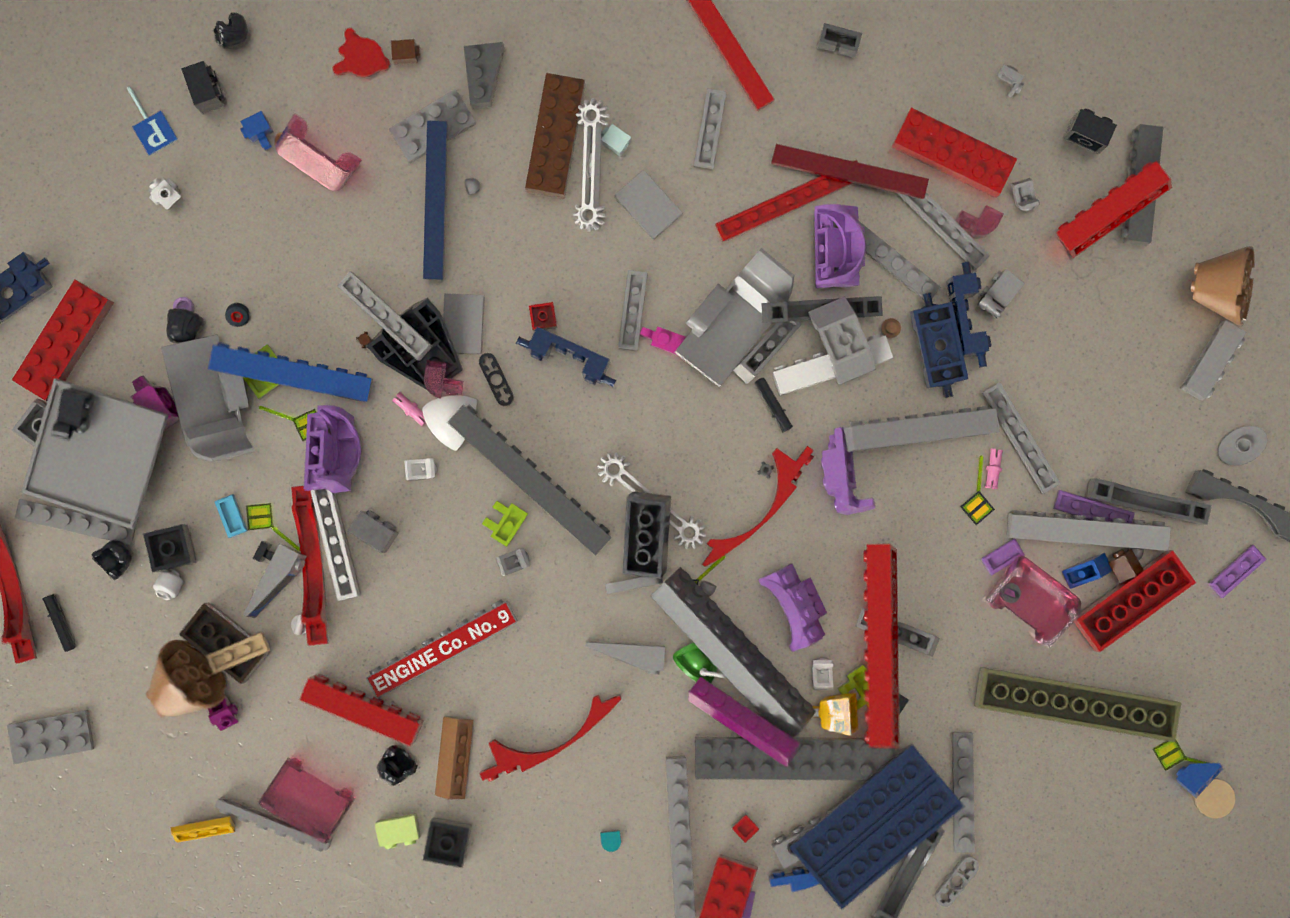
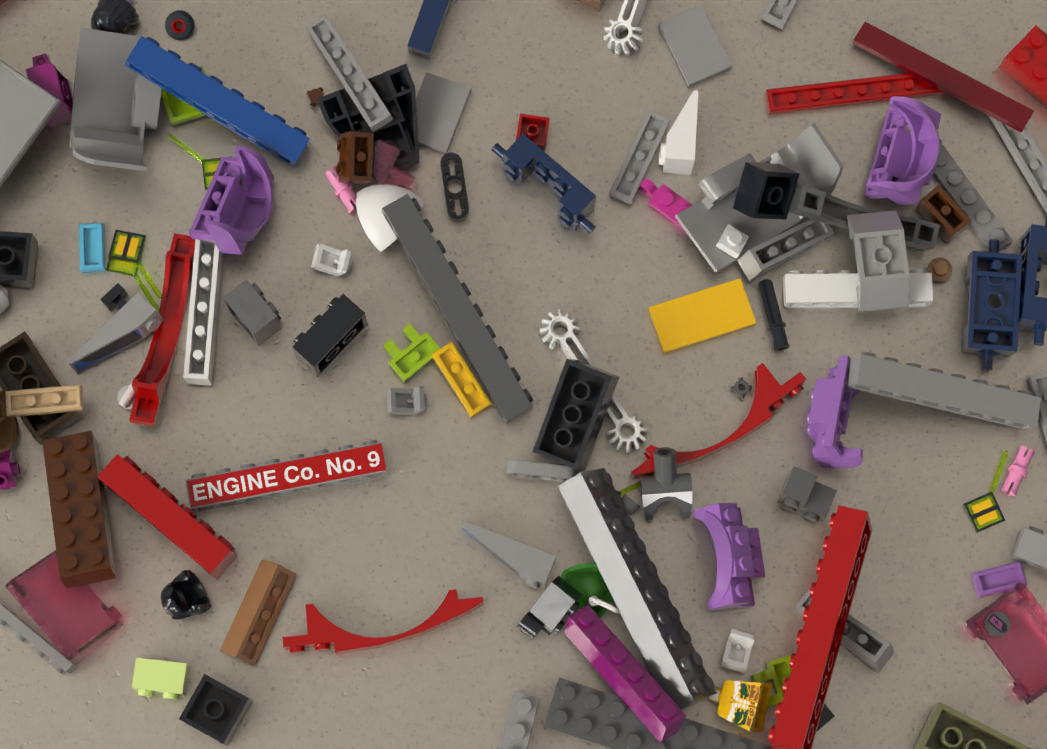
camera: 20 degrees right, 10 degrees down
none -> reddish brown brick [42,430,117,589]
none -> piece [108,230,162,298]
none -> black brick [292,294,368,377]
none -> reddish brown brick [336,131,374,185]
none -> yellow tile [431,341,492,417]
none -> hinge [517,576,582,640]
none -> dark grey connector [640,447,693,521]
none -> yellow tile [648,278,756,354]
none -> white slope [658,90,698,175]
none -> white plate [716,224,749,258]
none -> black brick [733,162,800,220]
none -> dark grey brick [777,466,837,522]
none -> reddish brown brick [916,185,972,243]

